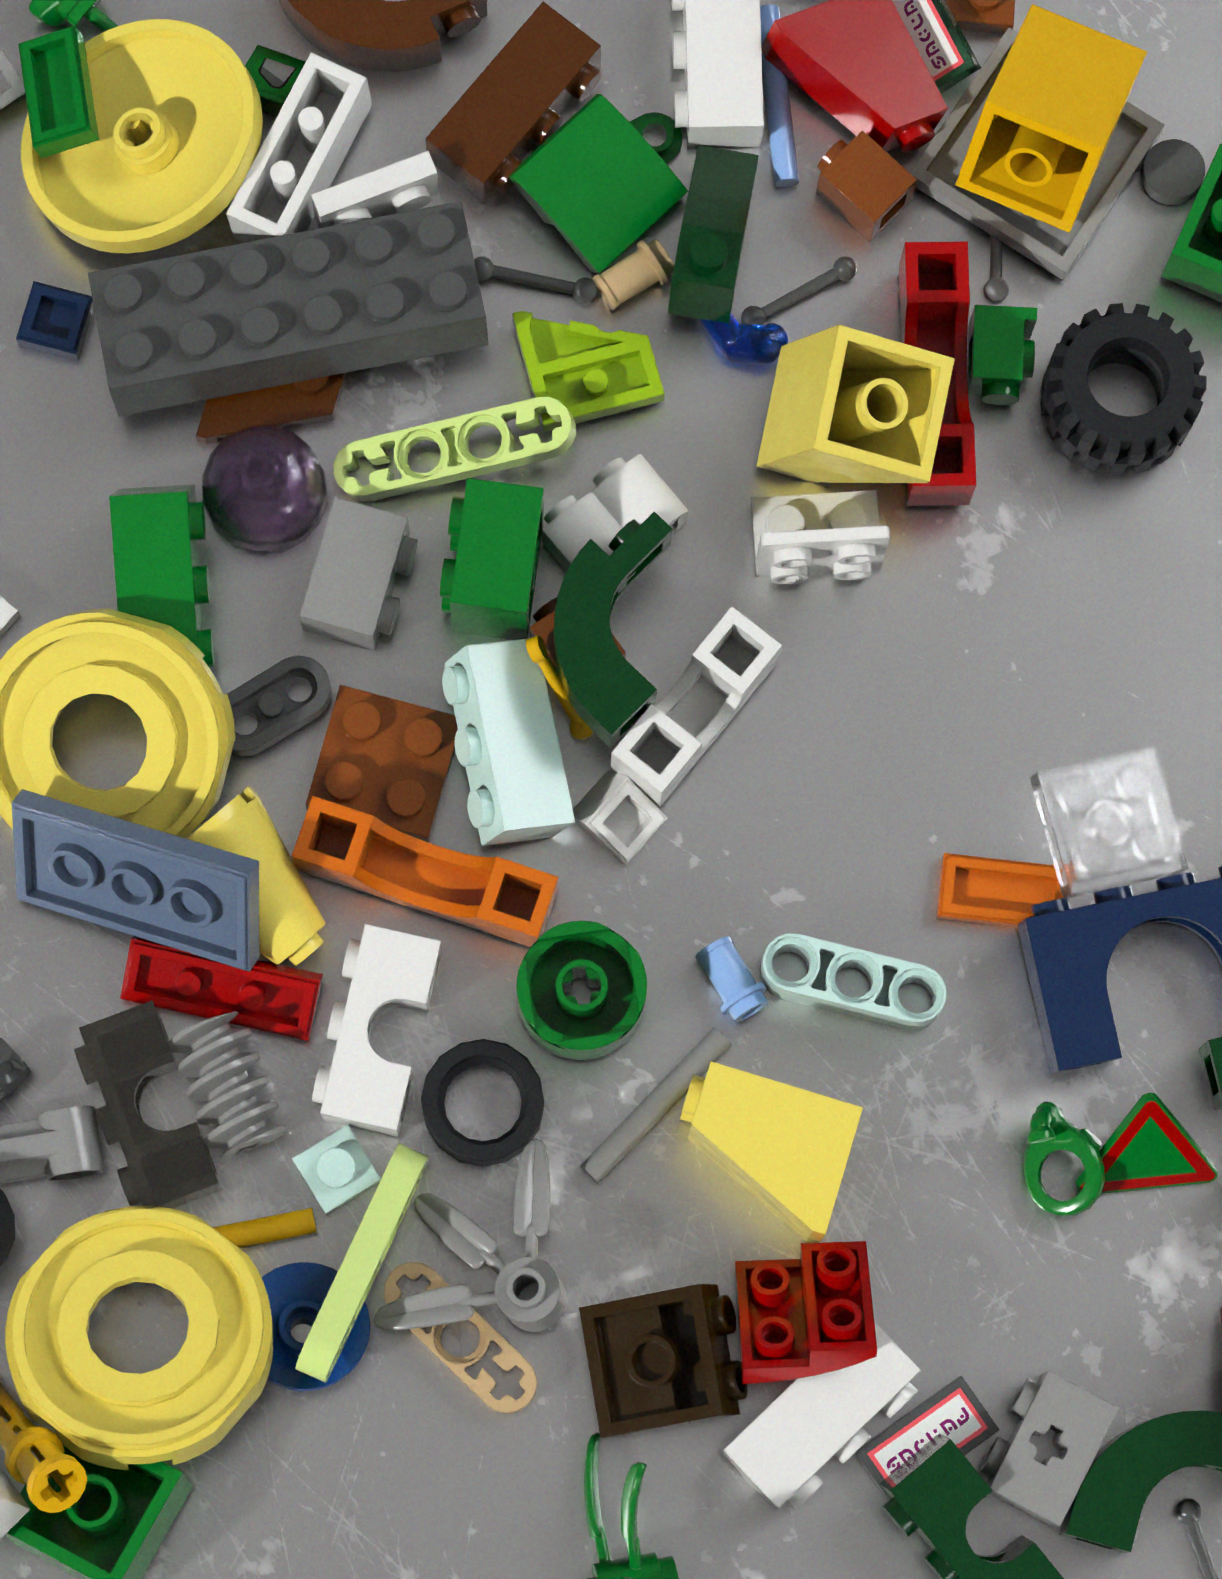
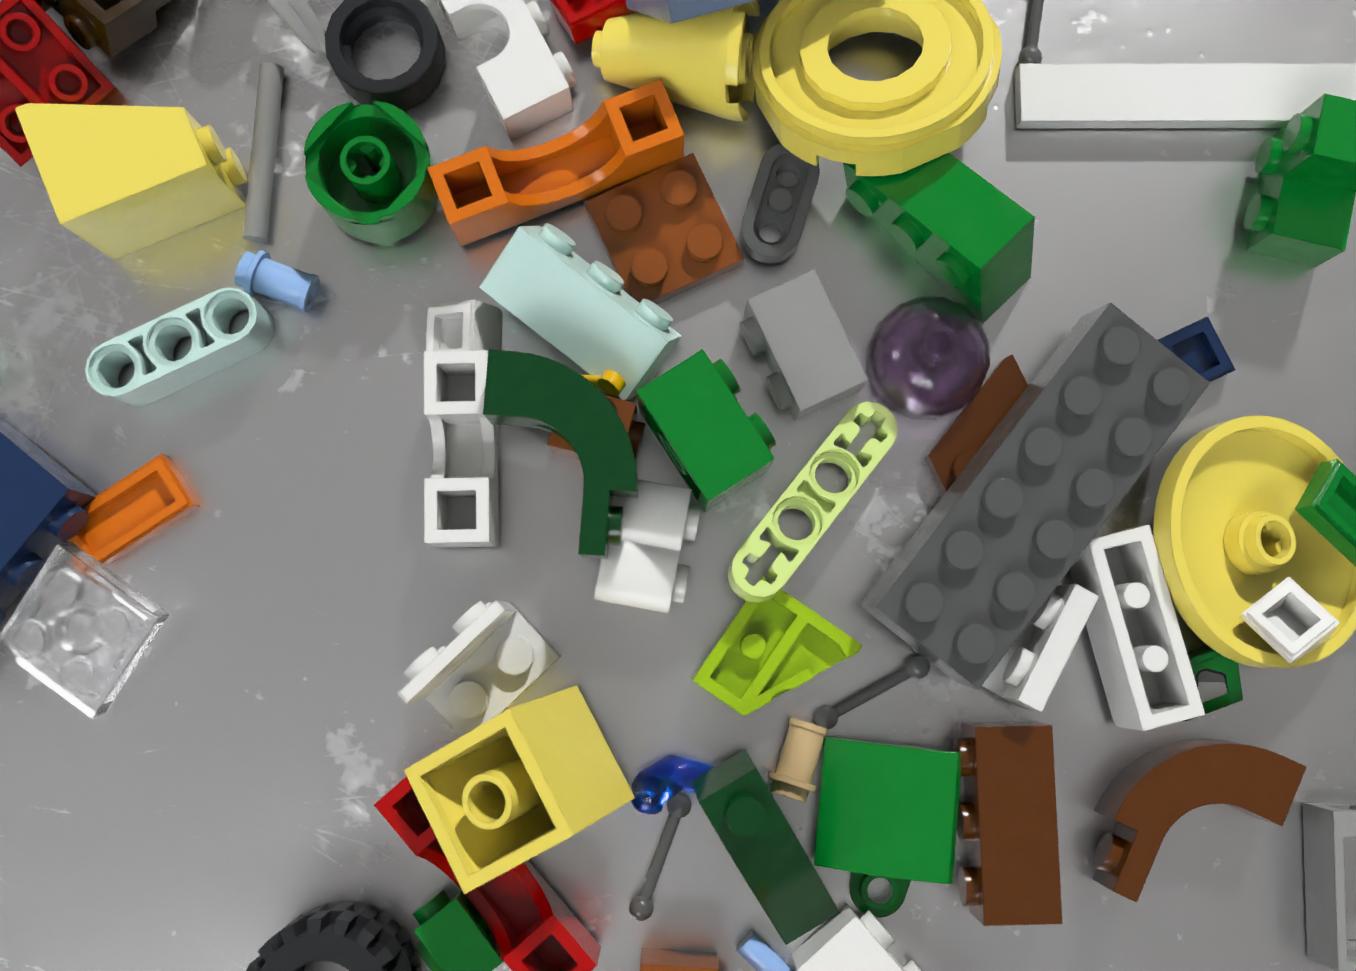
camera: 140 degrees right, 5 degrees up
none -> white slope [1240,577,1340,664]

